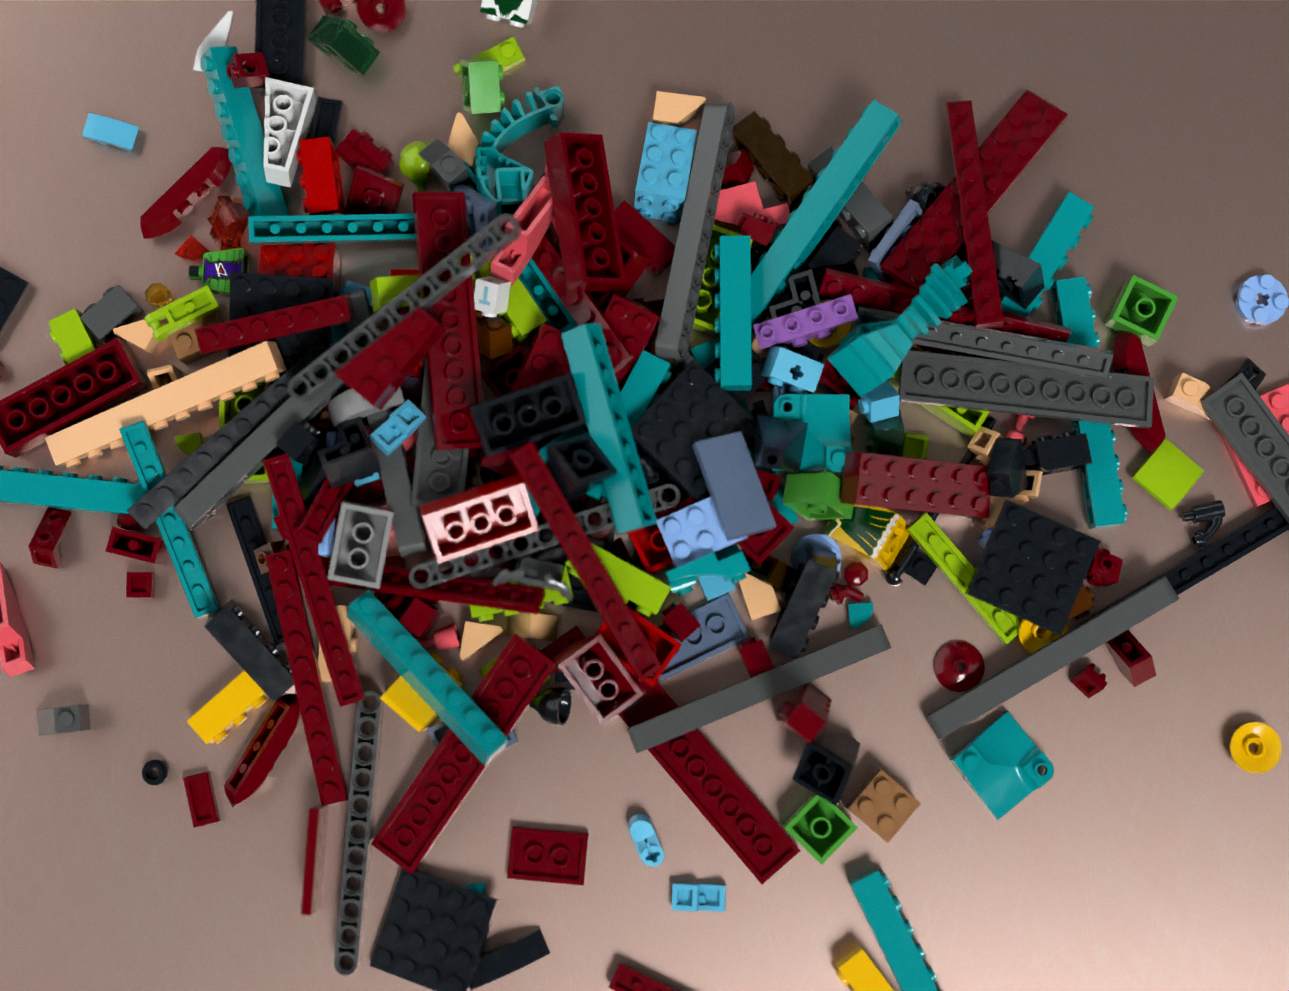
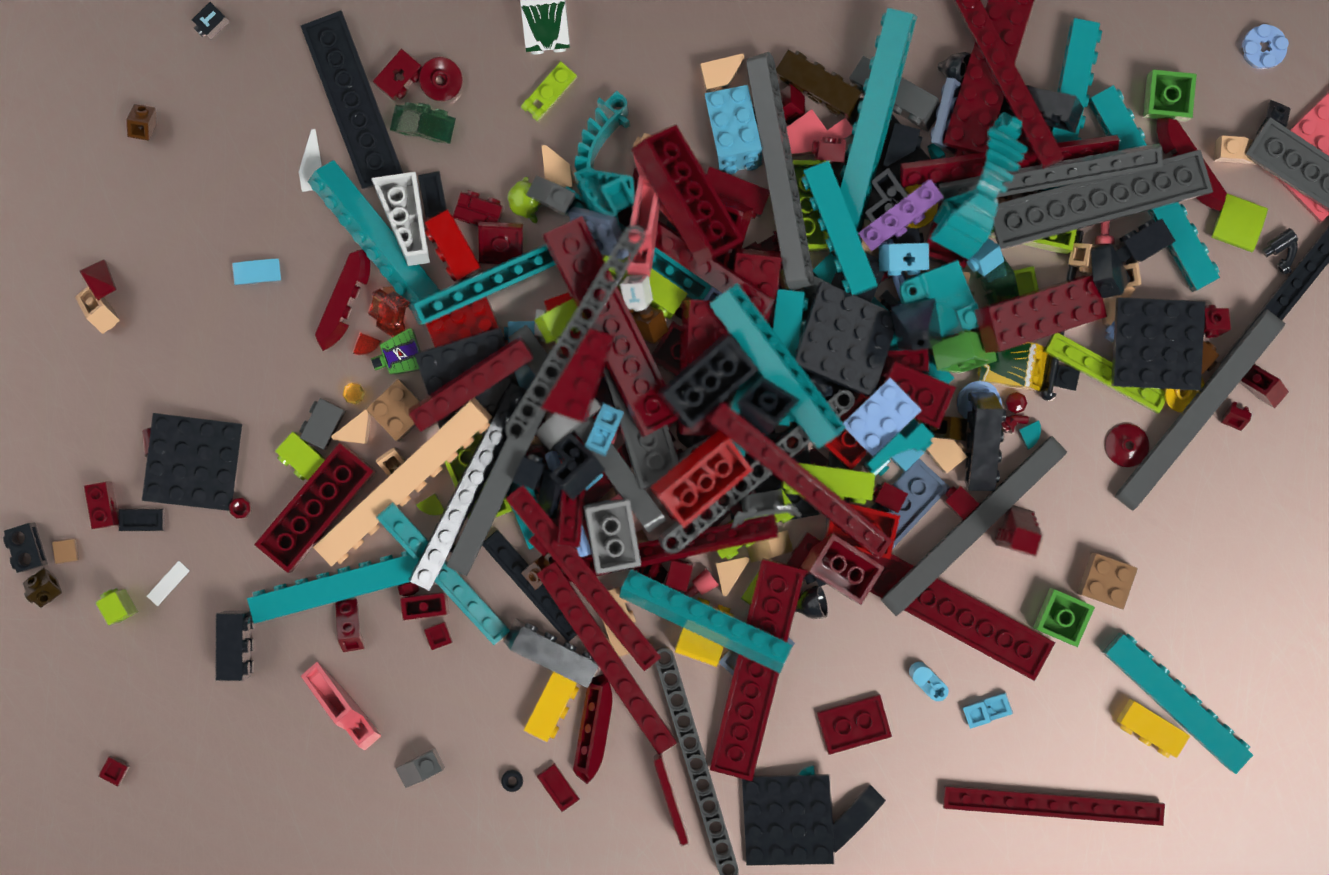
camera: 25 degrees left, 5 degrees up
lime plate [144,285,220,342] -> none
dark red brick [226,52,269,88] -> none
bright green brick [460,58,505,114] -> none
sand blue tile [692,431,776,541] -> none
black slope [792,733,861,806] -> none
teal slope [949,711,1054,820] -> none

